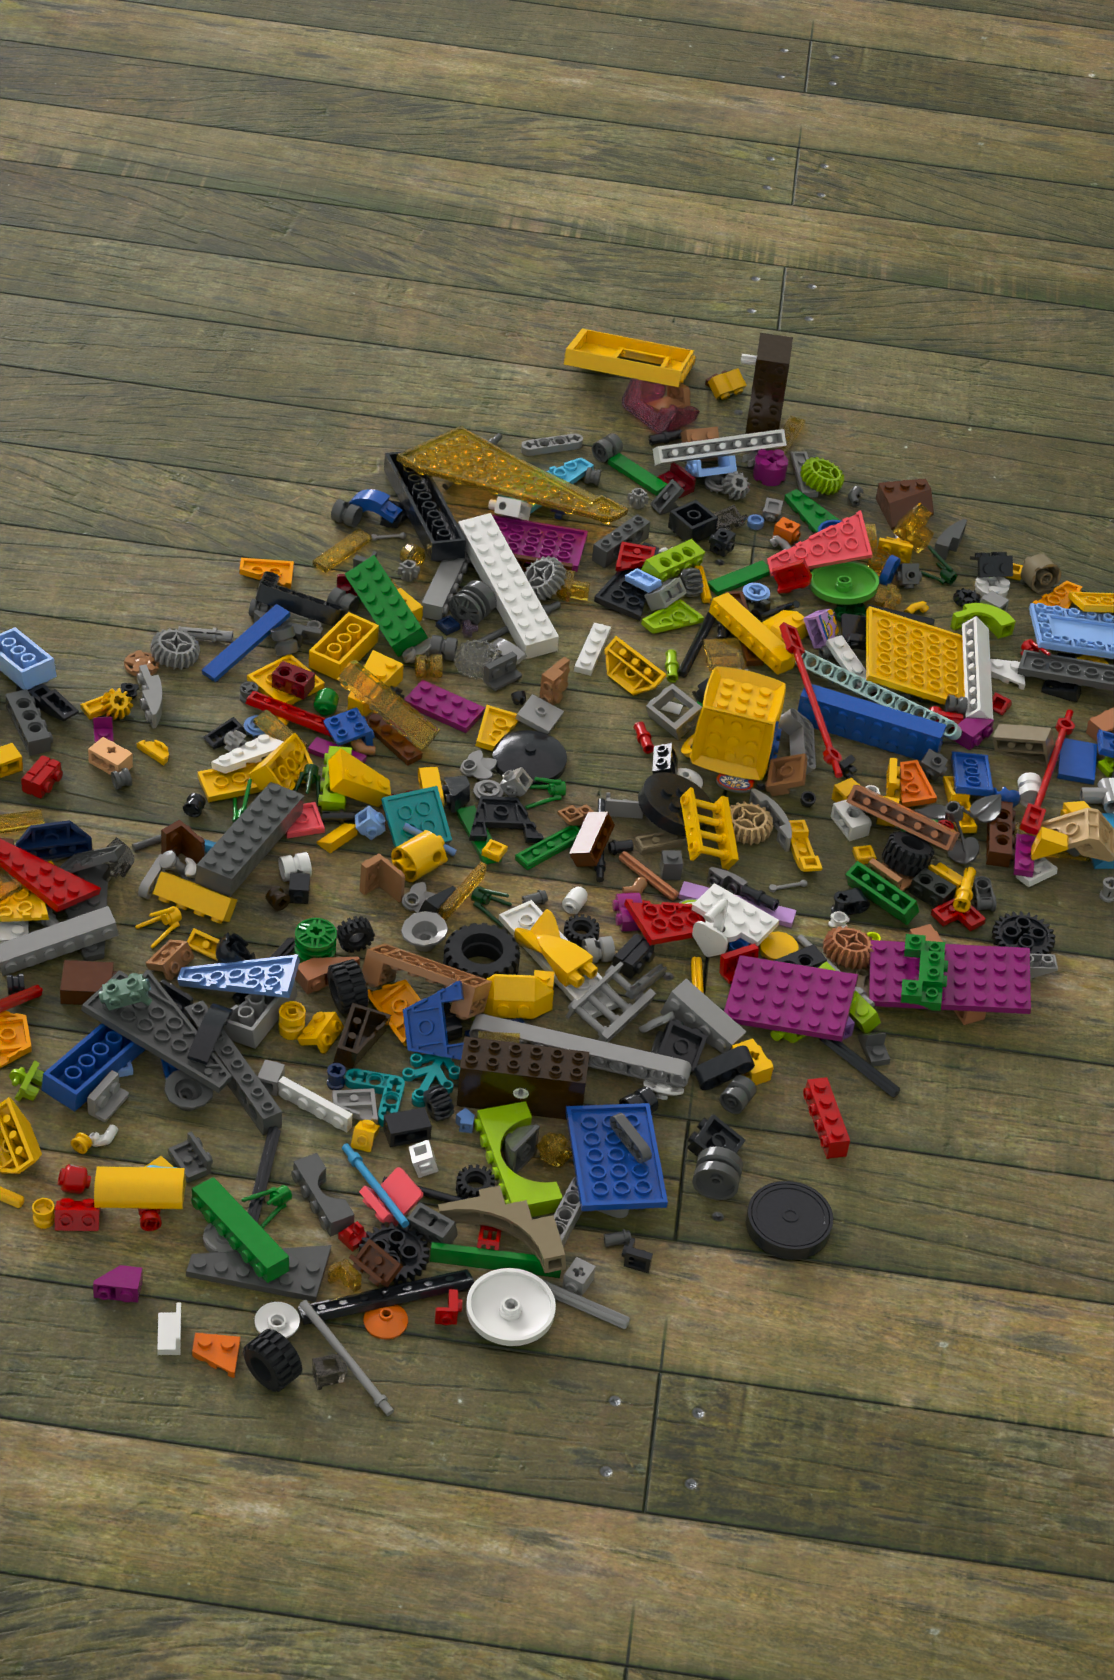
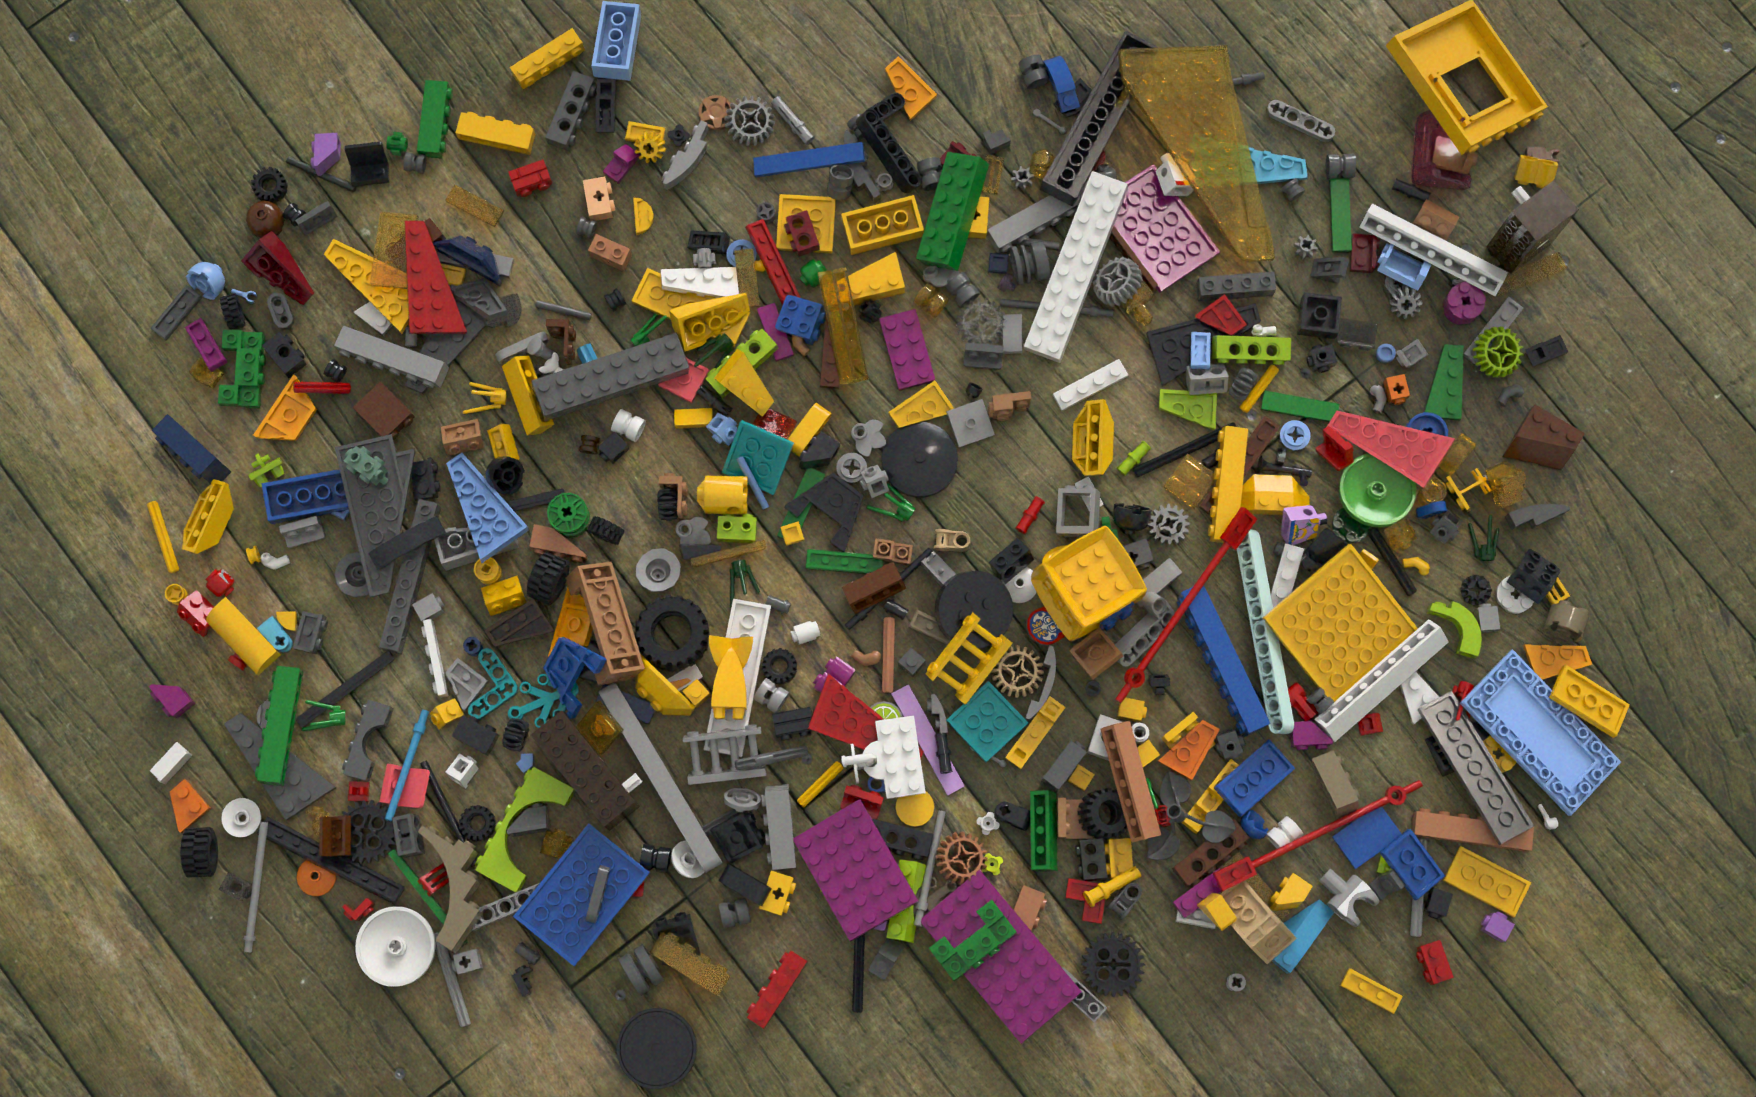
camera: 50 degrees right, 35 degrees up
clear yellow tile [313,528,372,573] -> none
none -> nougat brick [588,234,632,272]
none -> clear yellow brick [650,932,731,996]
none -> black gear [657,488,678,521]
none -> lime brick [717,514,757,544]
none -> tan piece [933,529,971,552]
none -> teal plate [946,681,1028,763]
none -> dark grey brick [1041,741,1087,793]
none -> black slope [1525,335,1568,367]

